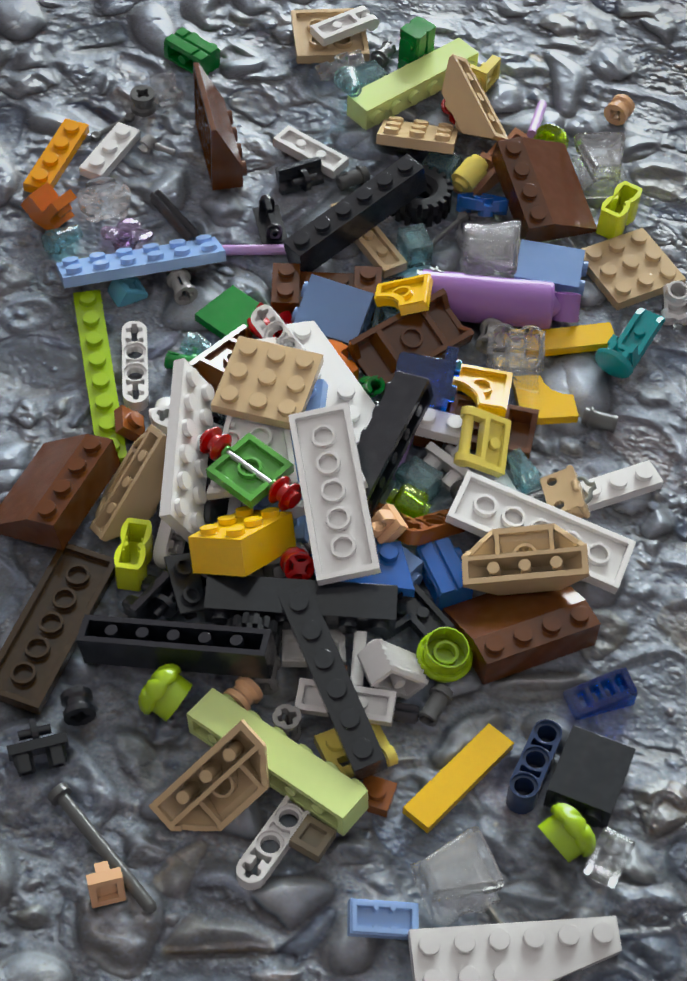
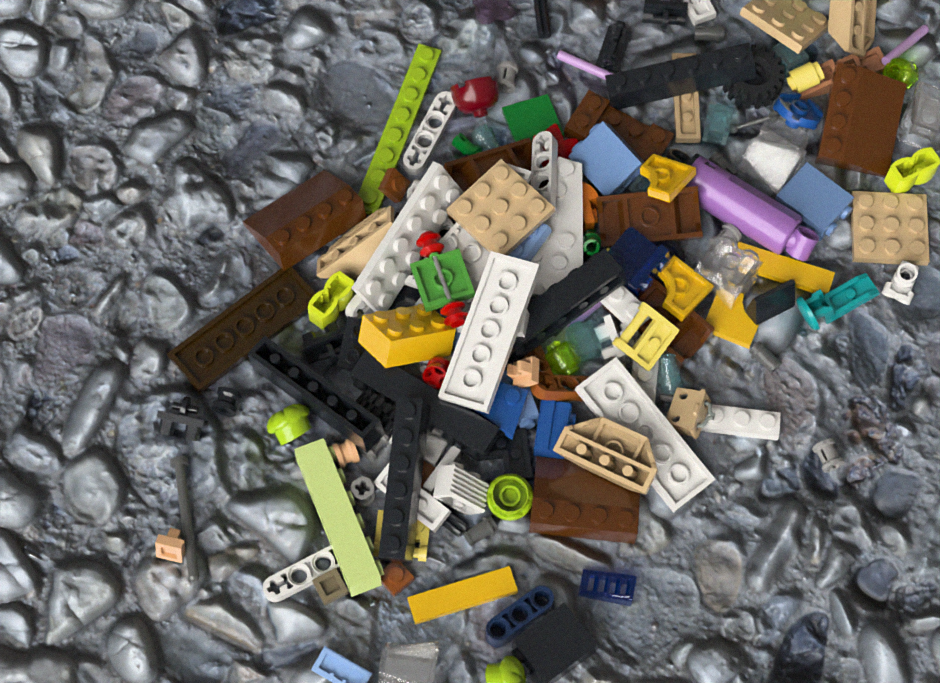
camera: 30 degrees right, 15 degrees up
light blue plate [56,234,227,289] -> none
medium azure slope [107,277,148,307] -> none
tan wedge [149,719,270,831] -> none
none -> dark red cylinder [450,76,500,118]
none -> black slope [746,280,796,325]

